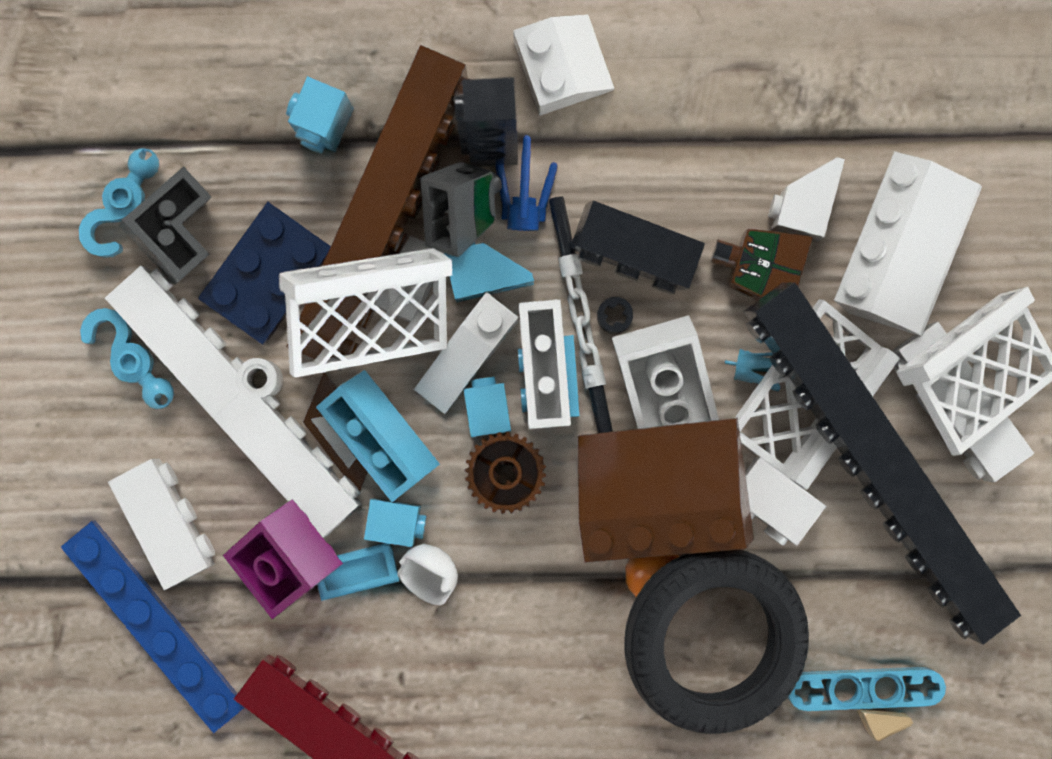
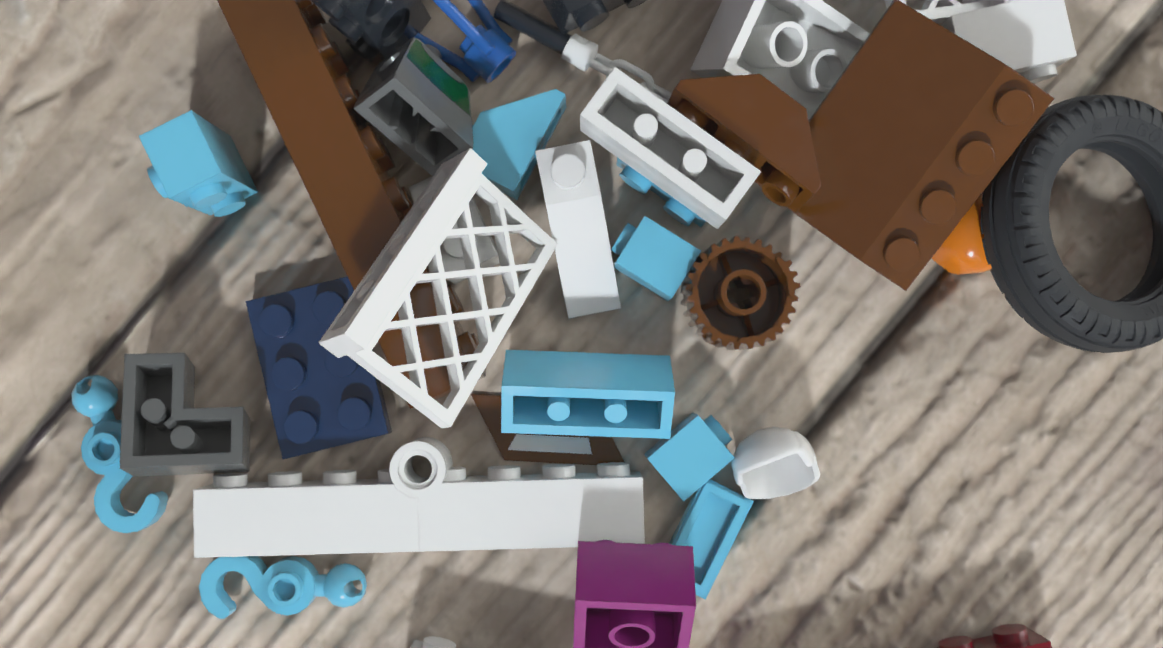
camera: 45 degrees left, 0 degrees up
black bush [597,297,633,334] -> none
none -> reddish brown slope [667,74,821,213]

